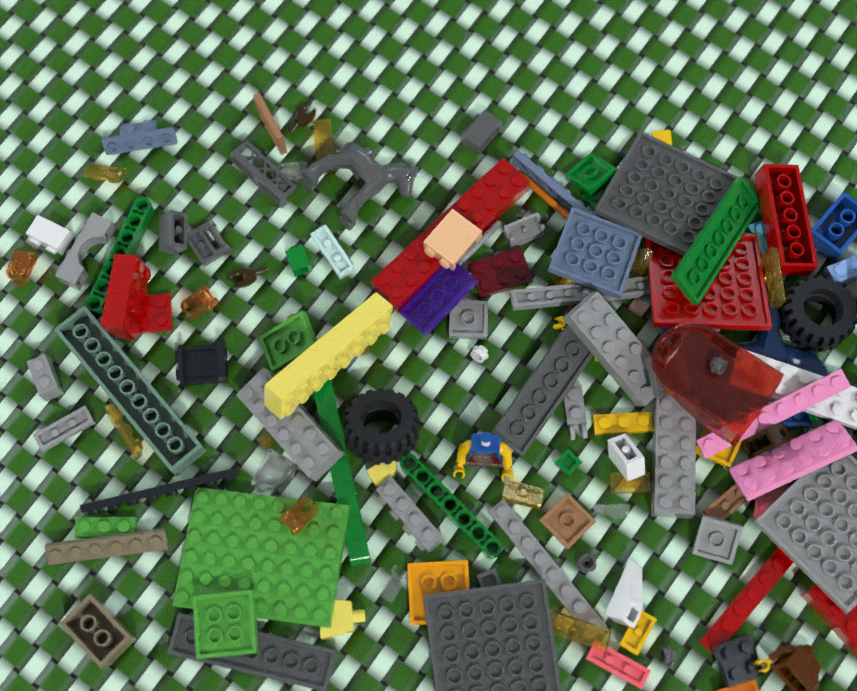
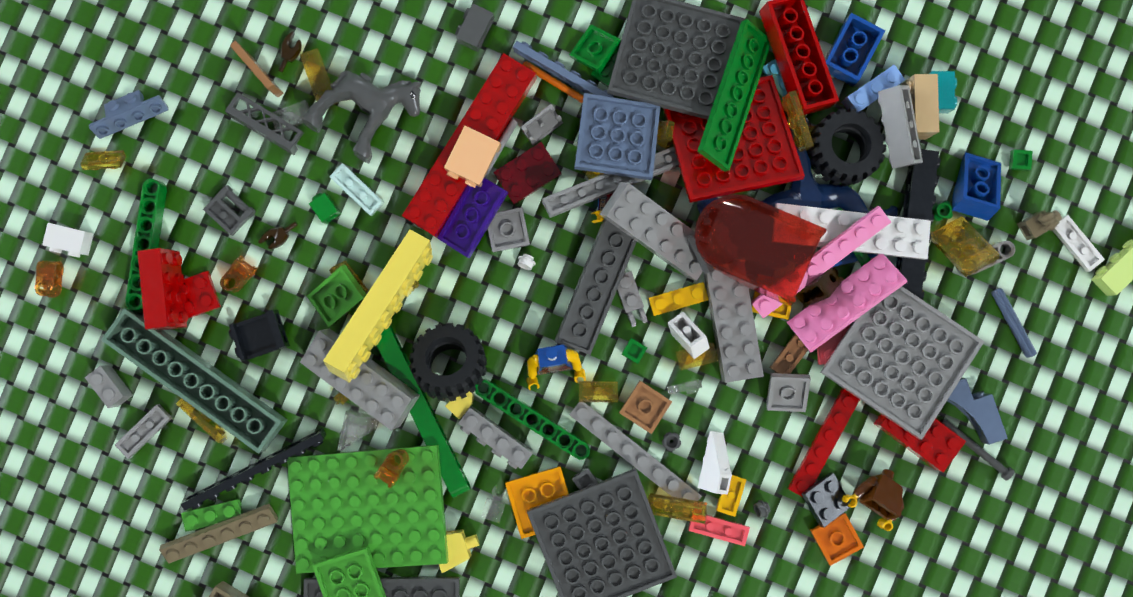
camera: 15 degrees left, 15 degrees up
light grey arch [55,212,116,291] -> none
dark grey brick [159,210,187,255] -> none
dark grey plate [709,356,727,375] -> none

